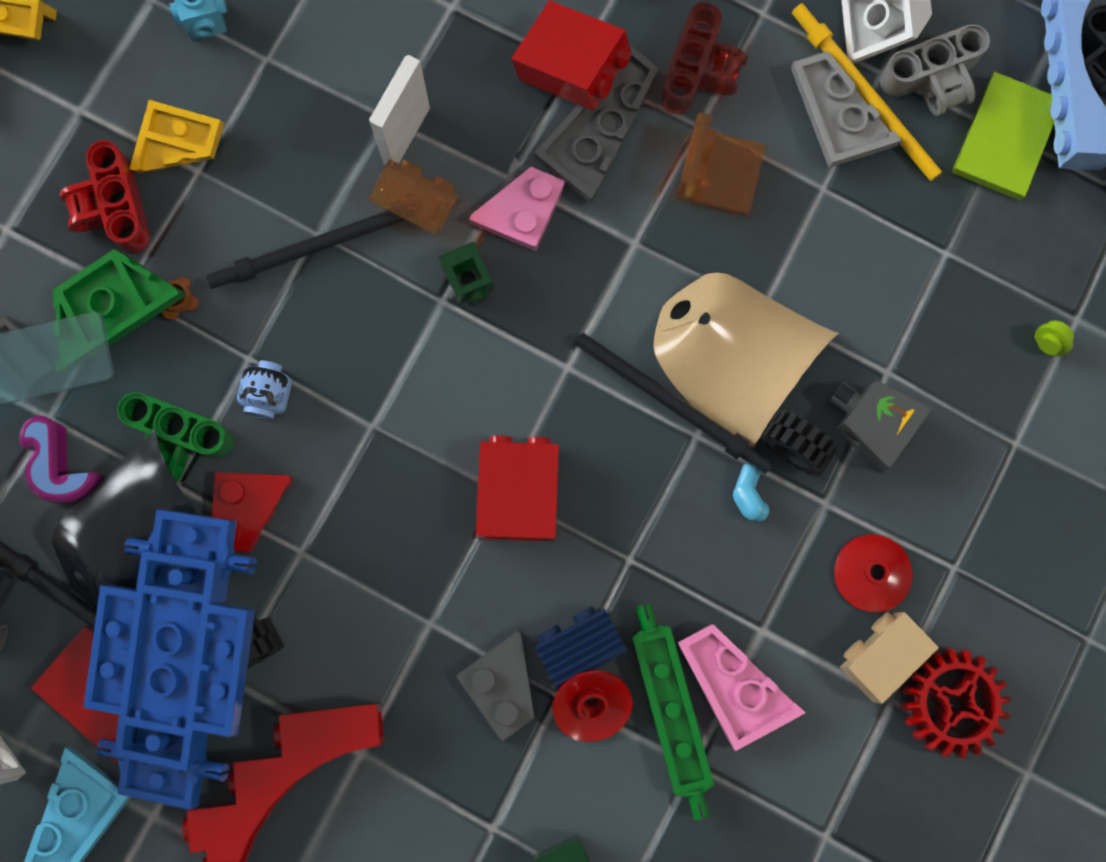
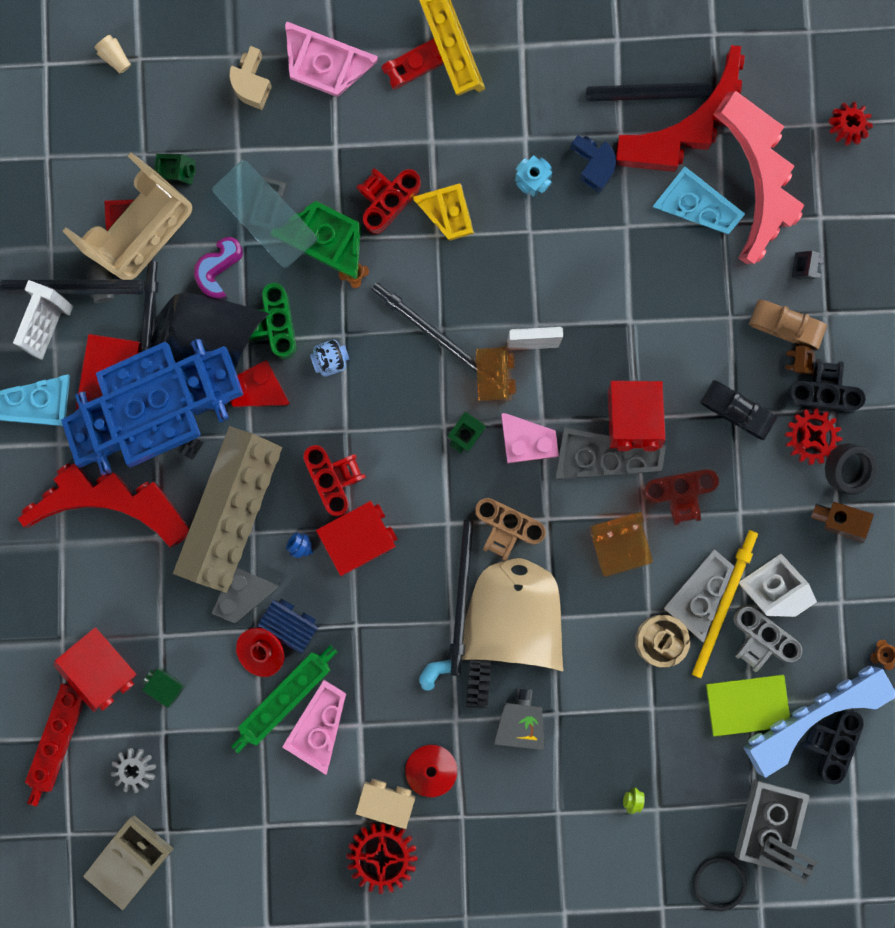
camera: 60 degrees right, 5 degrees up
none -> dark tan brick [173,426,282,593]
none -> blue plate [286,532,314,558]
none -> red piece [304,445,366,517]
none -> medium nougat piece [475,498,546,561]
none -> tan brick [635,615,690,667]

